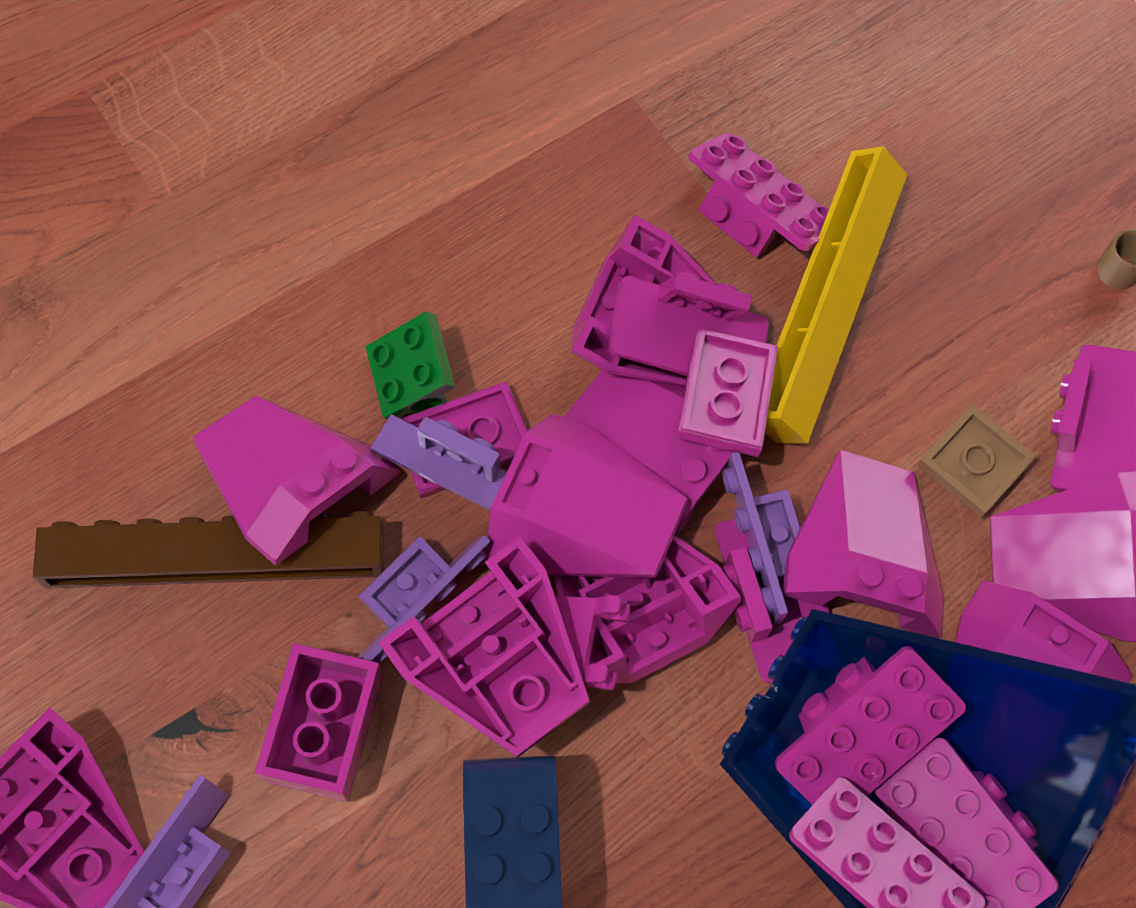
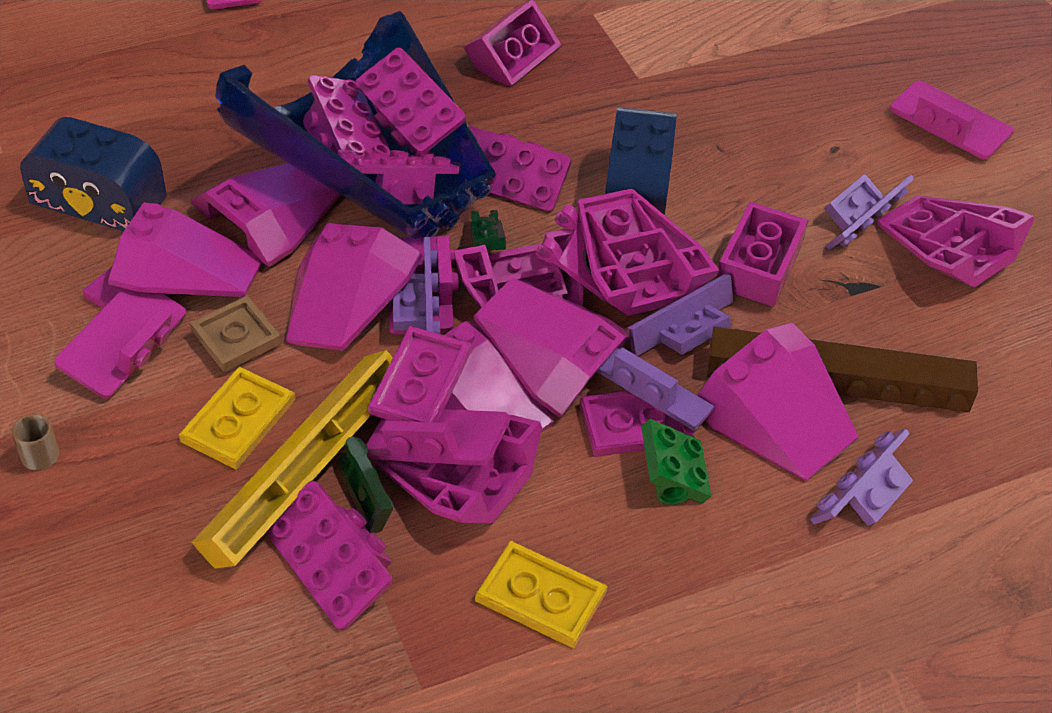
camera: 170 degrees left, 20 degrees down
none -> yellow tile [179,366,296,470]
none -> dark green hinge [337,436,393,533]
none -> dark pink bracket [444,125,571,212]
none -> dark green hinge [470,210,506,250]
none -> yellow tile [475,541,608,649]
none -> medium lavender bracket [810,428,913,526]

